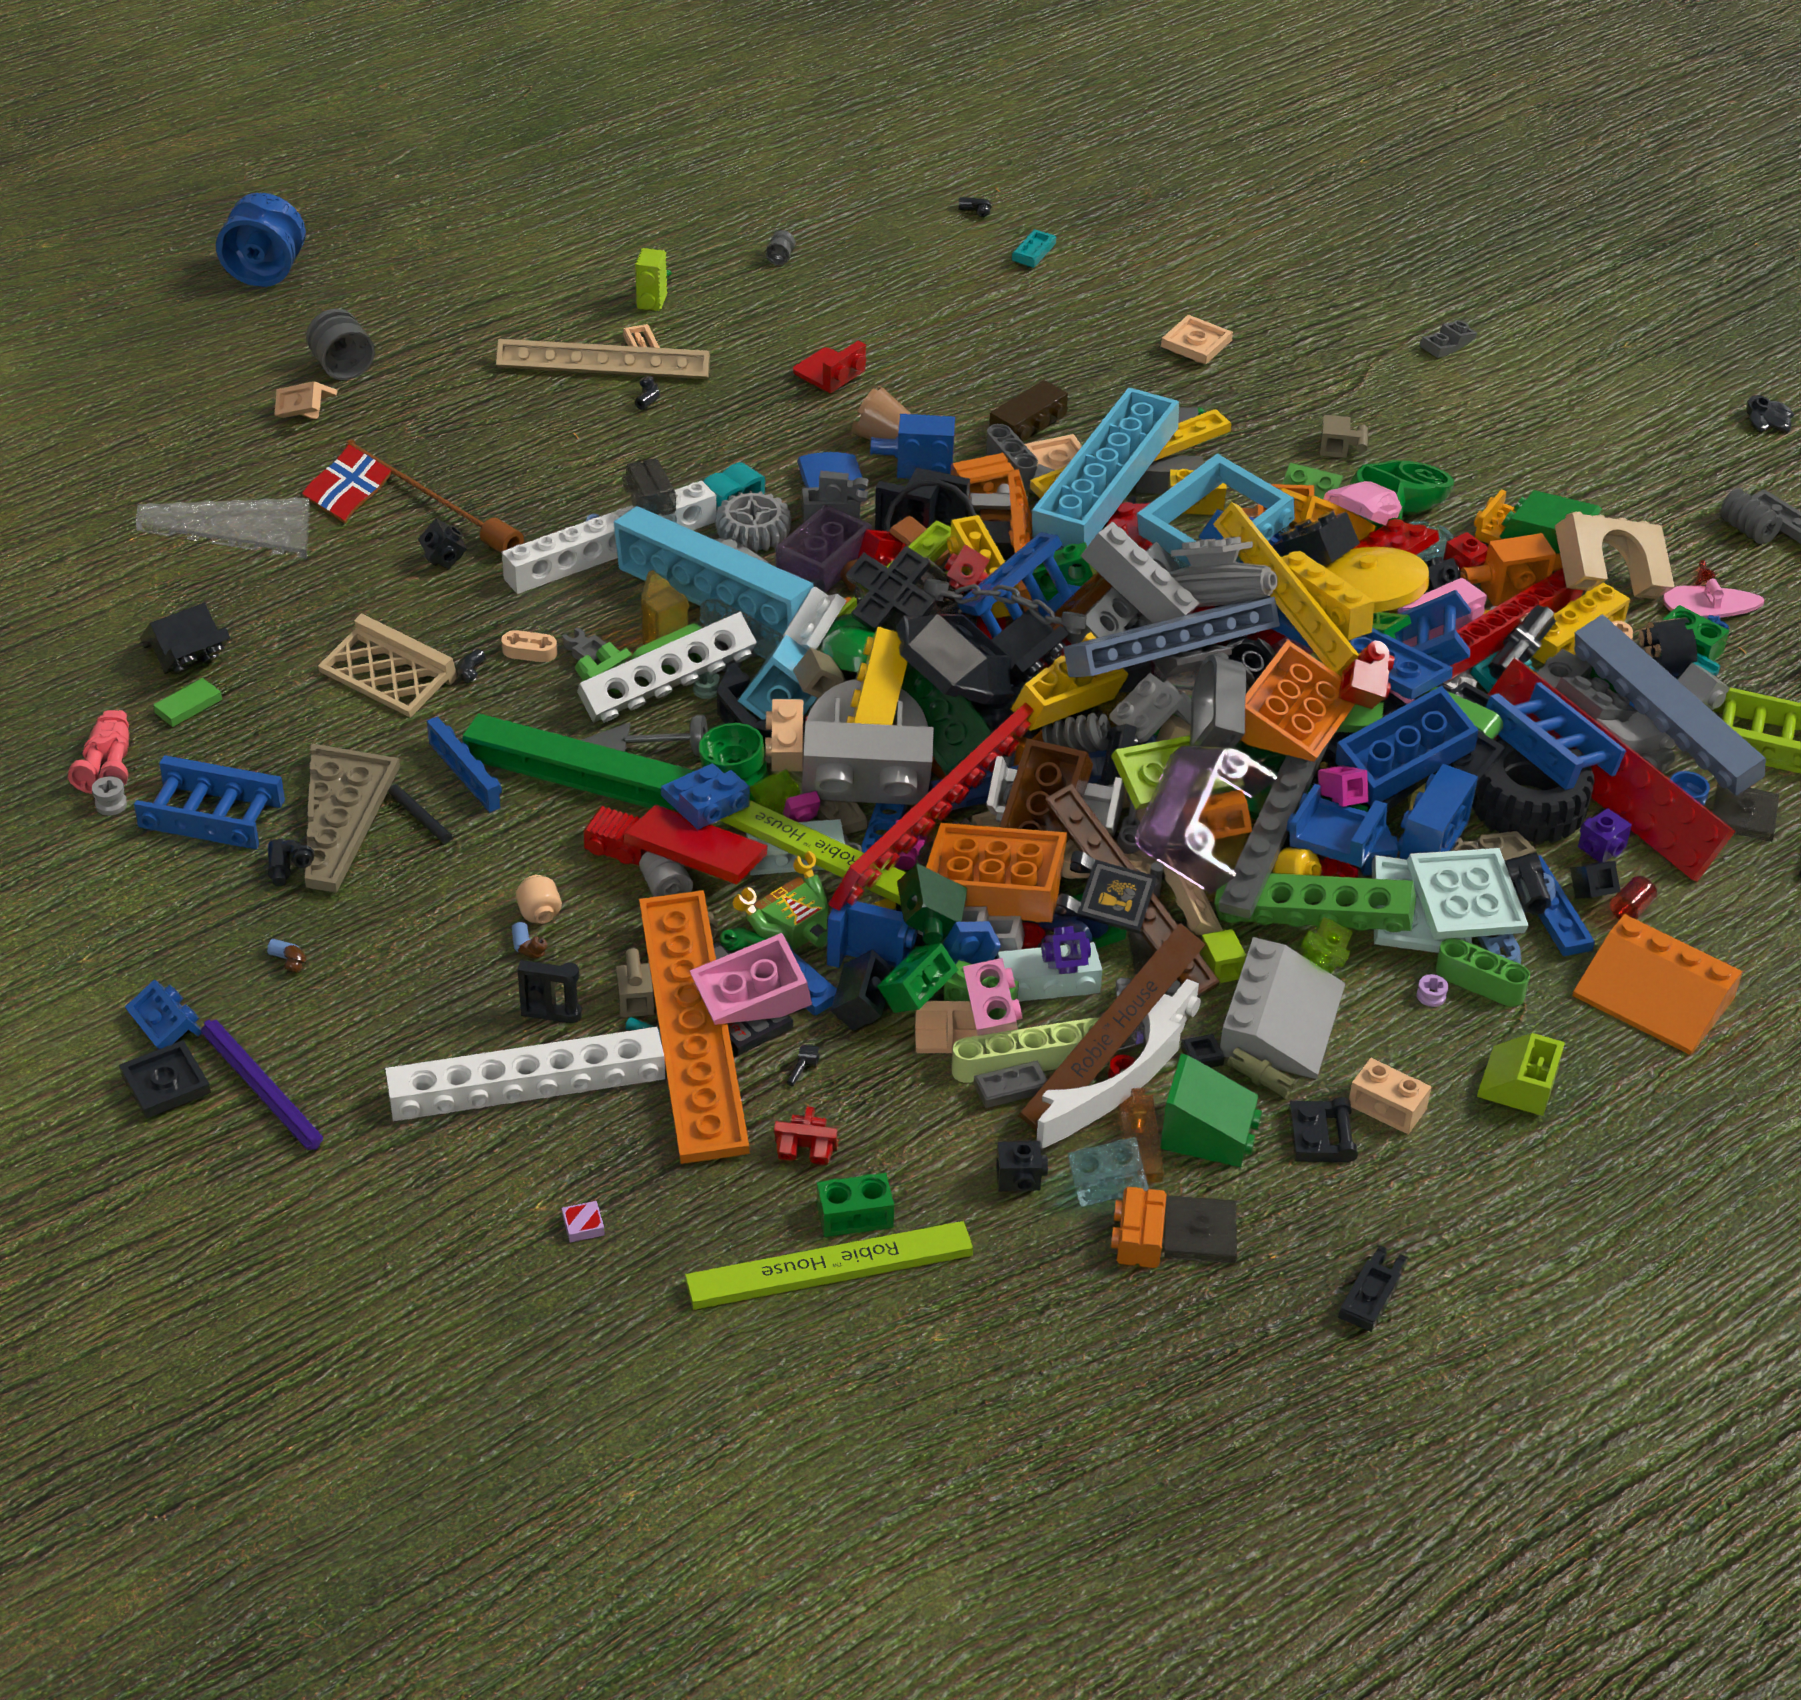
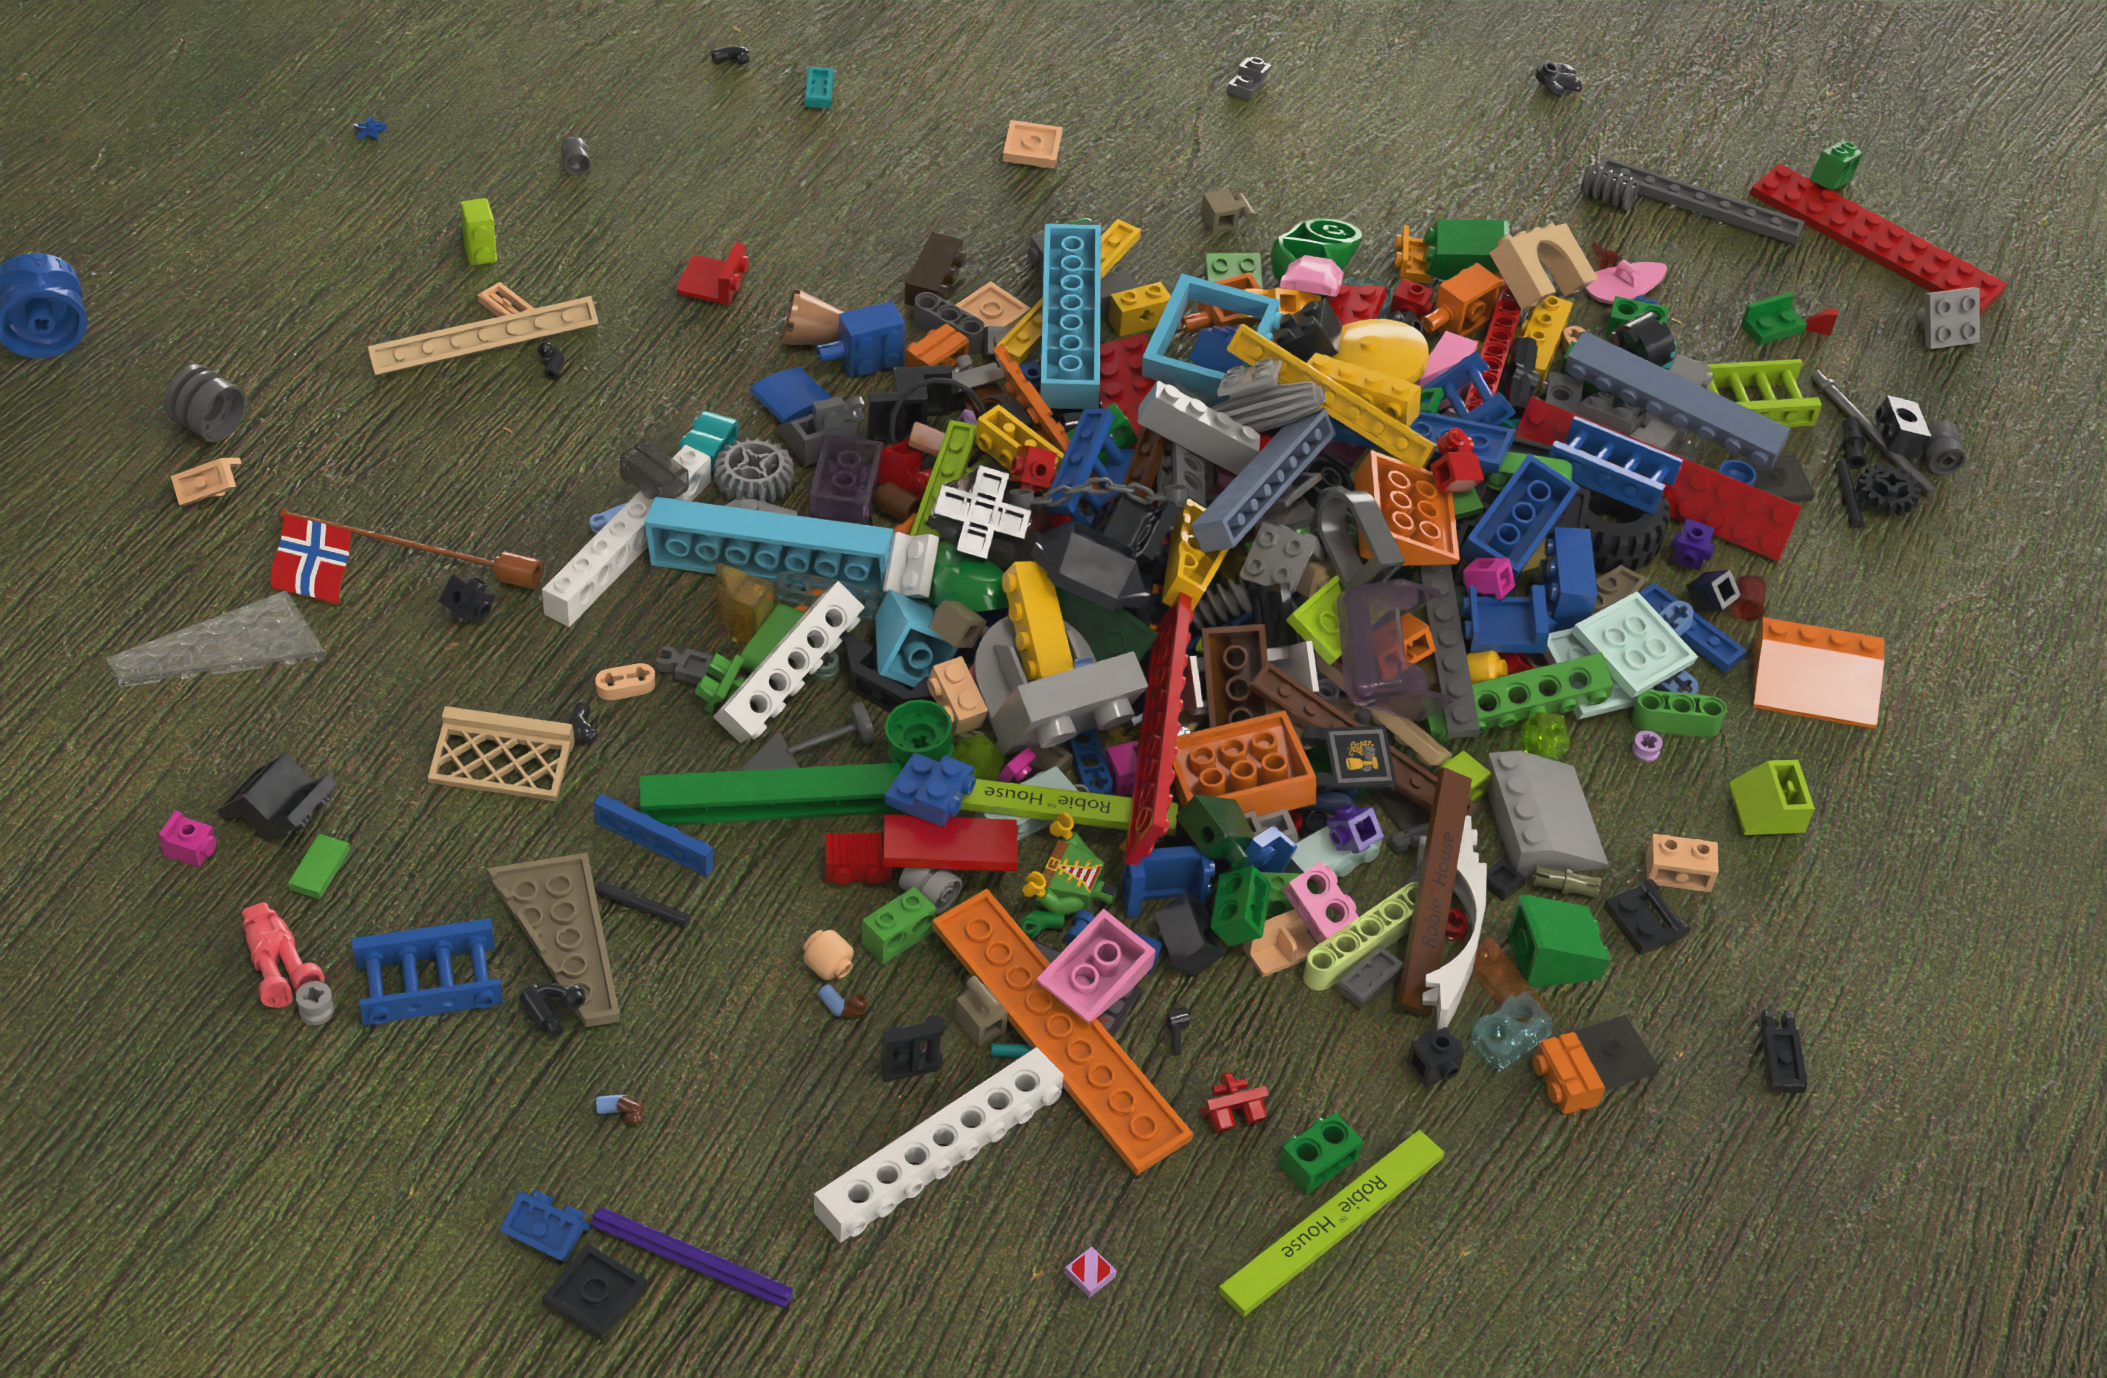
camera: 30 degrees left, 5 degrees up
black piece [1505,852,1551,915] -> none
none -> dark pink brick [158,810,217,867]
none -> blue plant [354,117,387,141]
none -> bright green brick [861,886,936,965]

